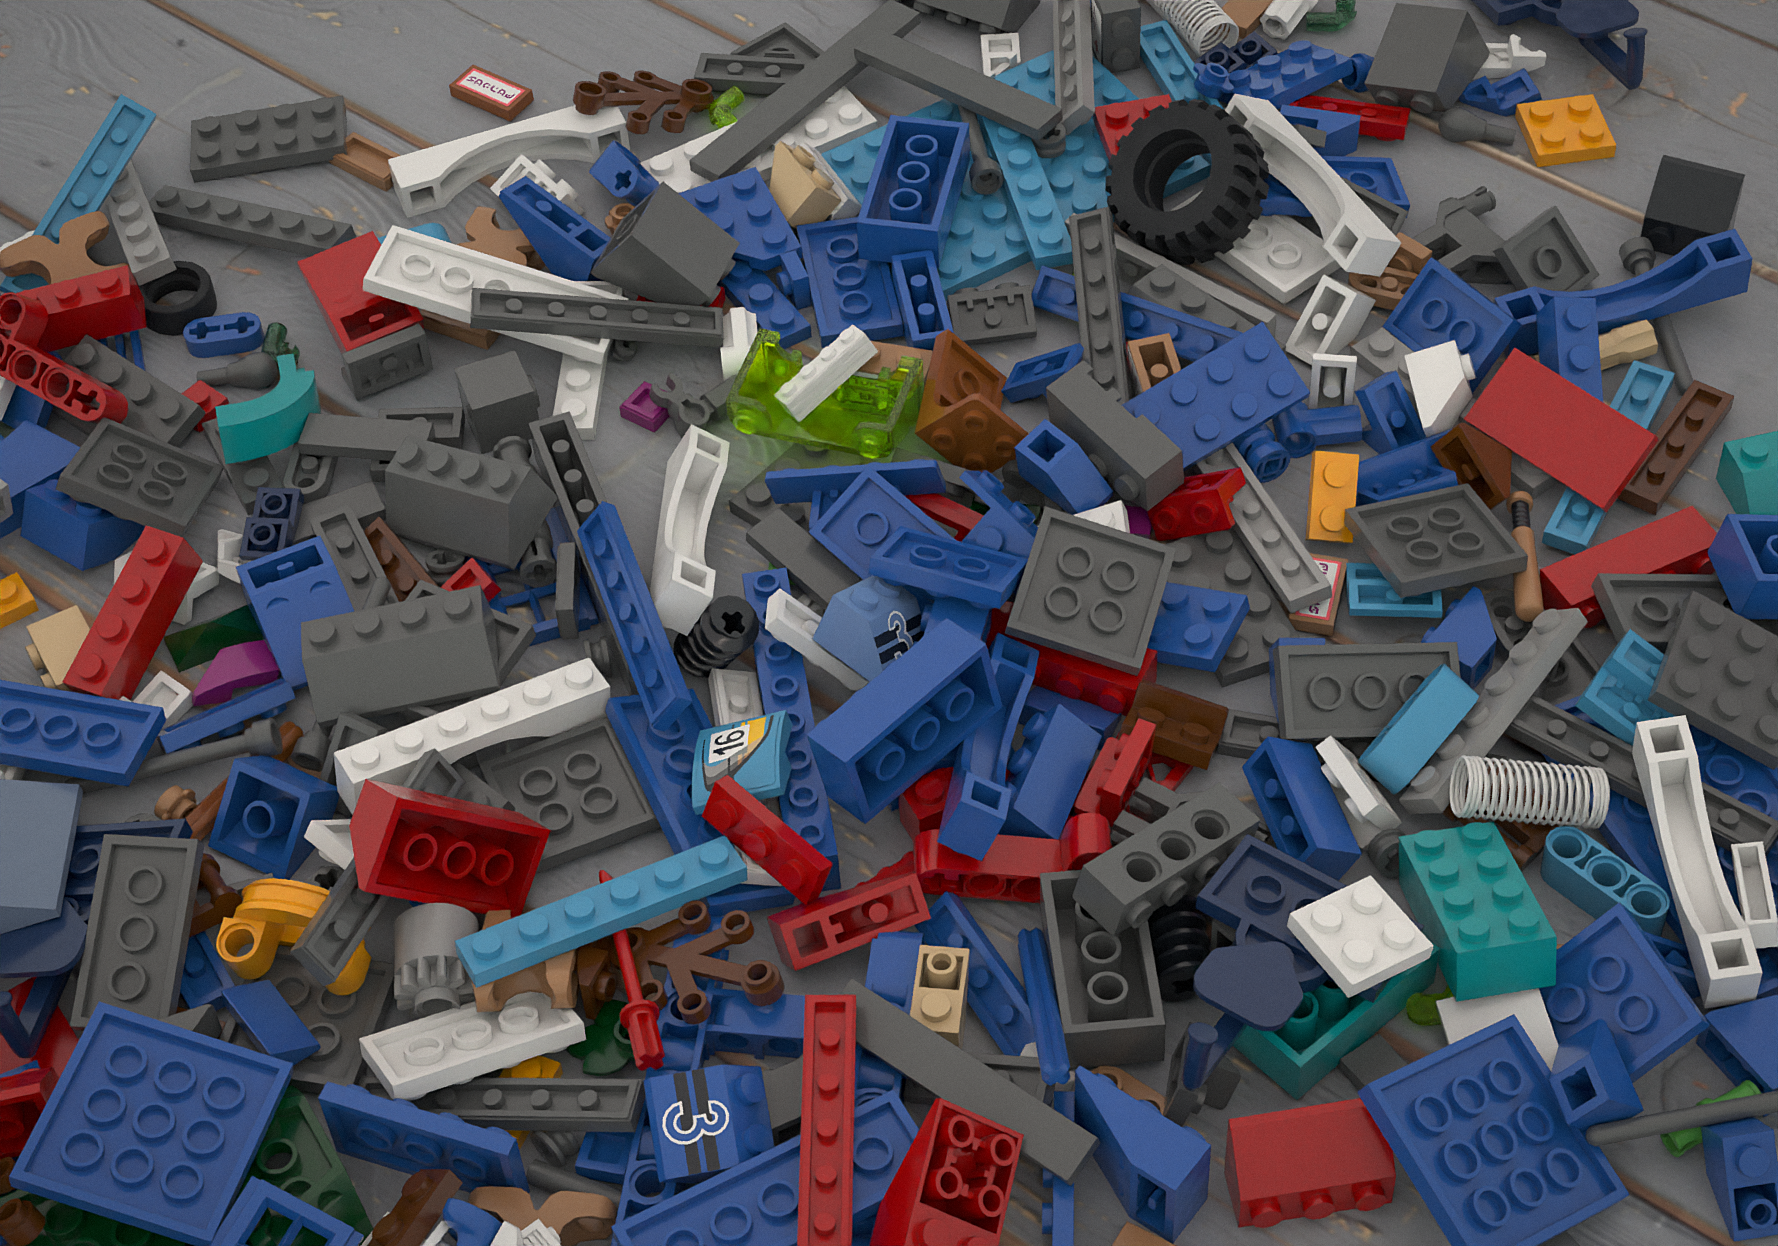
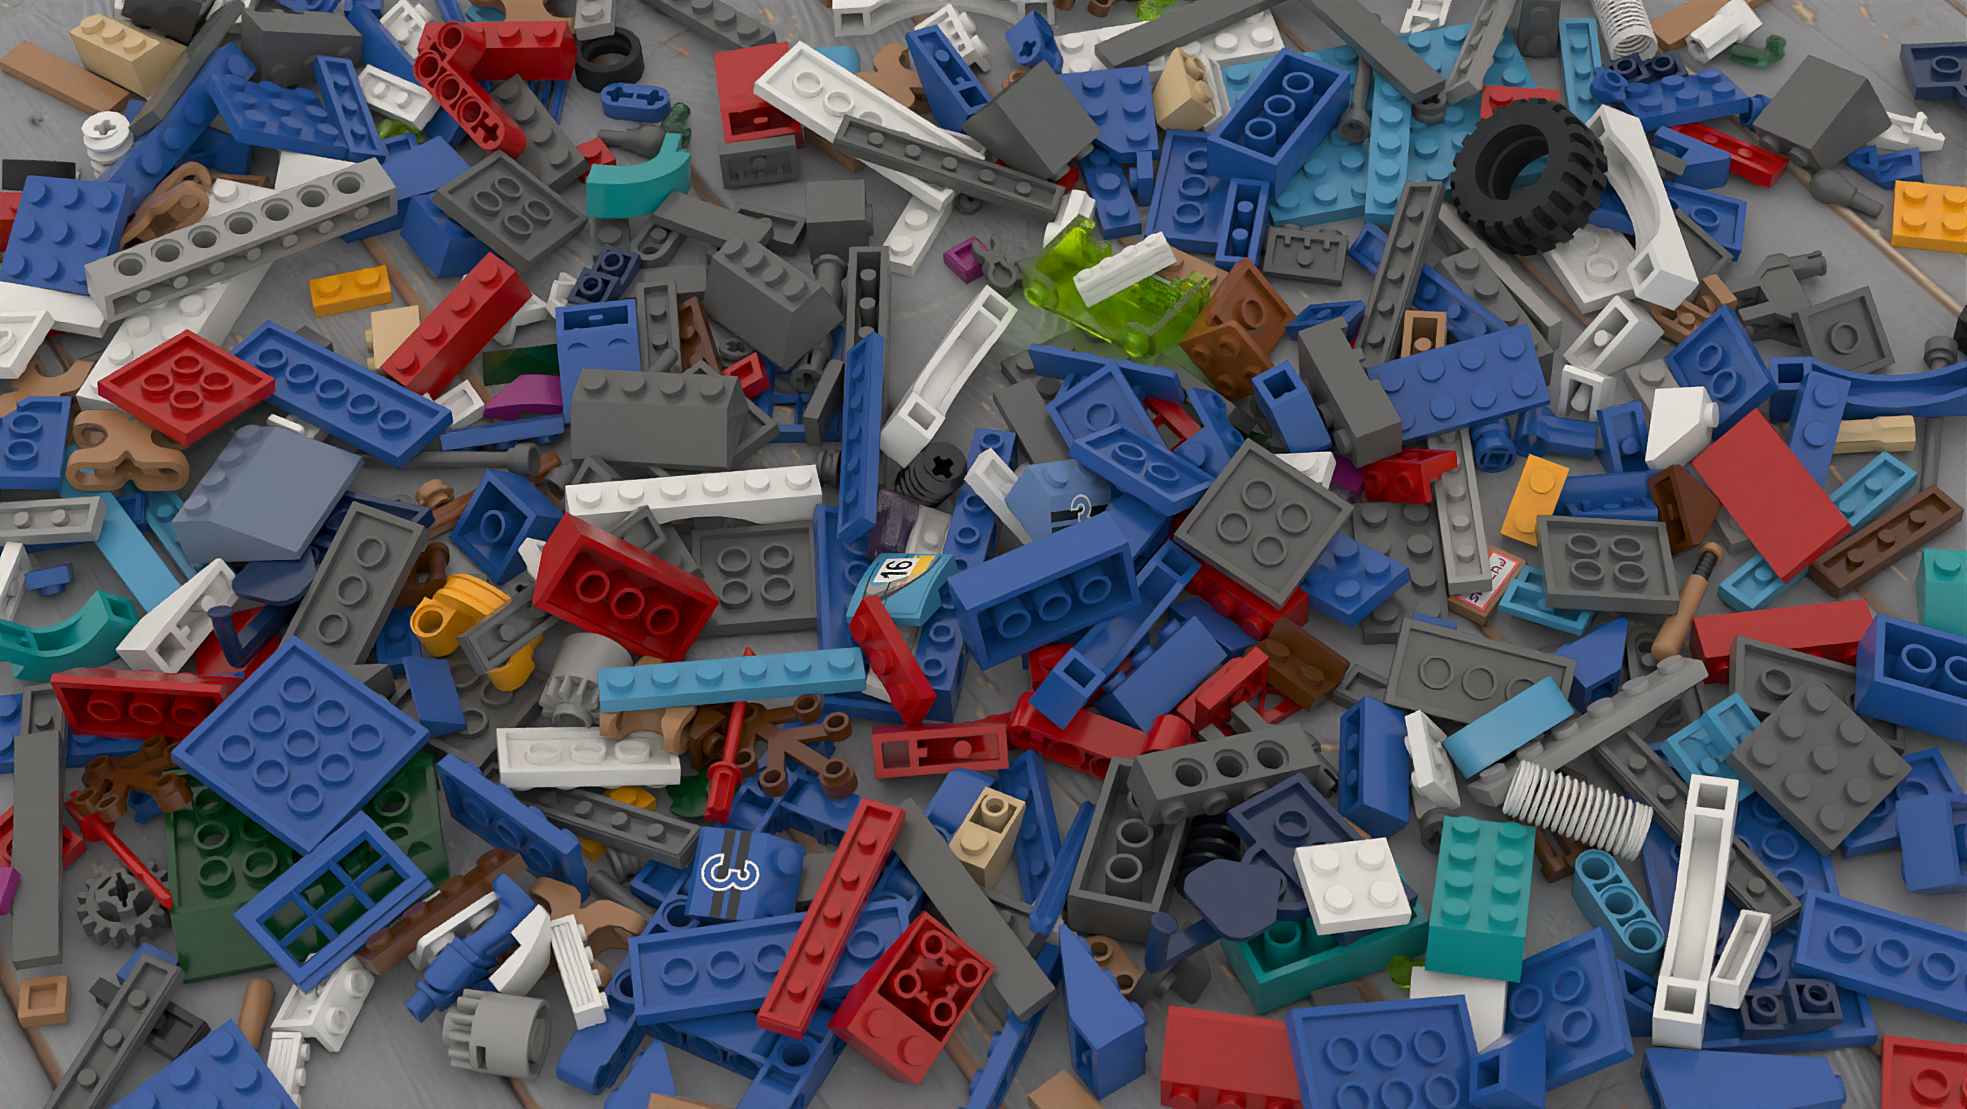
camera: 20 degrees right, 0 degrees up
none -> clear purple piece [866,486,920,562]

